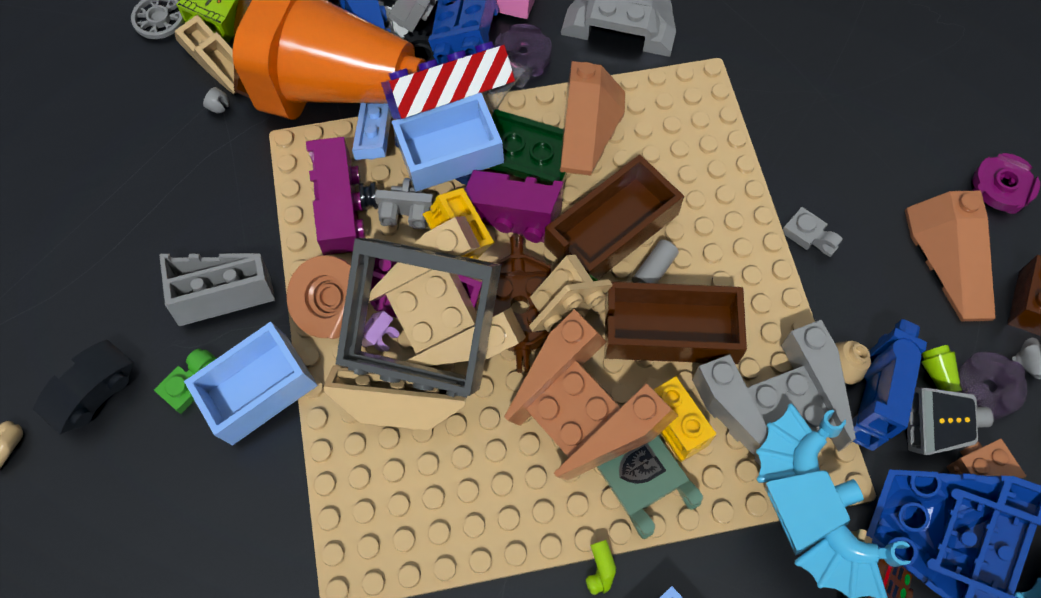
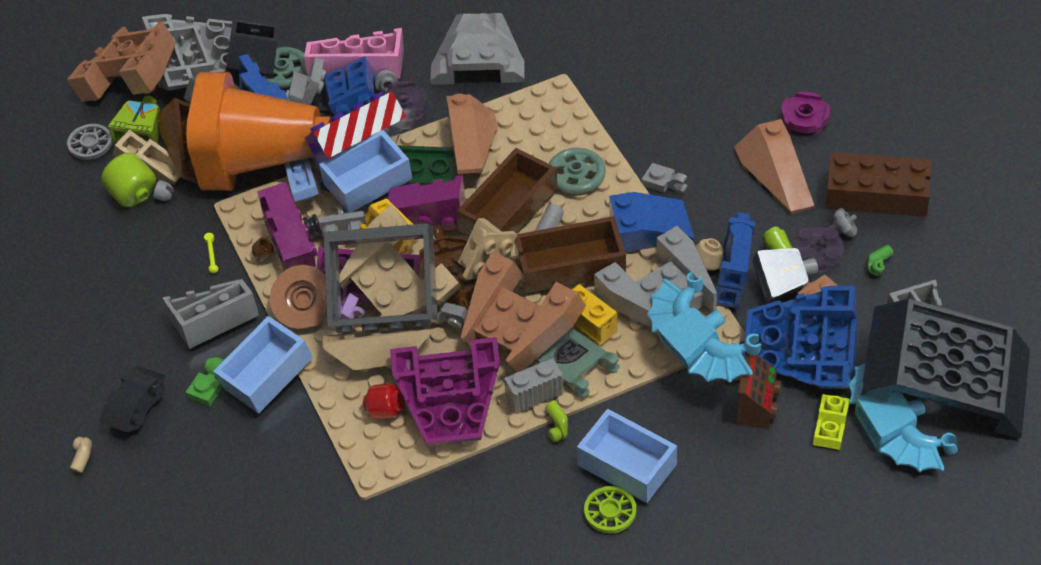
camera: 10 degrees left, 15 degrees down
none -> lime head [101,153,157,207]
none -> neon yellow hinge [204,233,218,274]
none -> reddish brown hinge [252,237,274,260]
none -> red head [363,383,405,419]
none -> light grey plate [375,70,398,93]
none -> magenta wedge [390,337,500,446]
none -> light grey plate [433,302,468,329]
none -> light grey brick [503,358,564,414]
none -> sand green plate [549,148,606,194]
none -> blue slope [609,192,694,252]

